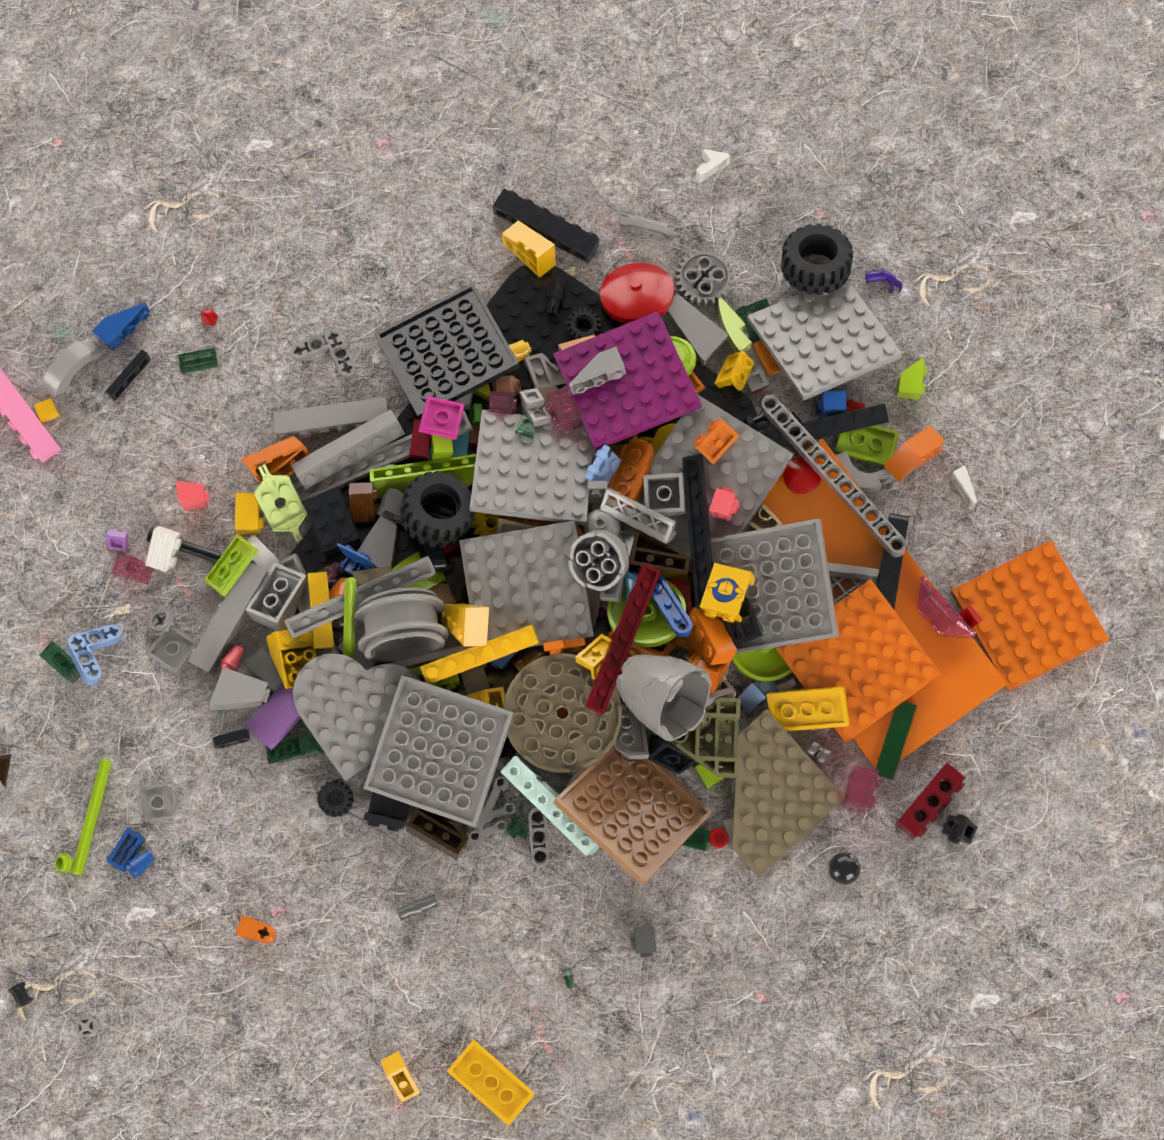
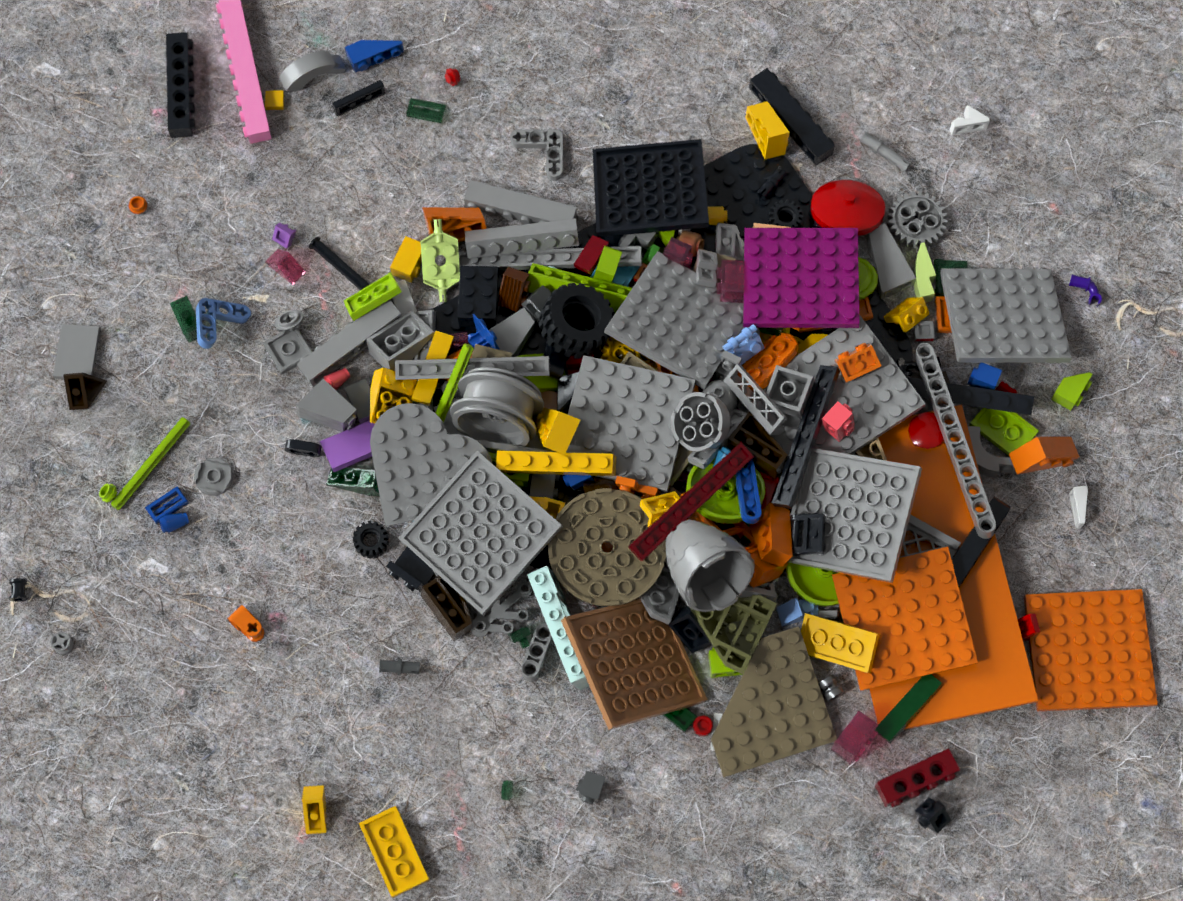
camera: 25 degrees right, 5 degrees down
white brick [145,526,182,572] -> none
coral slope [176,481,210,511] -> none
dark pink tile [419,396,465,440] -> none
clear green tile [515,415,535,439] -> none
light grey slope [569,347,626,394] -> none
yellow panel [700,563,755,623] -> none
black tyre [781,224,853,295] -> none
black helmet [829,852,861,885] -> none
clear pink wedge [917,575,976,639] -> none

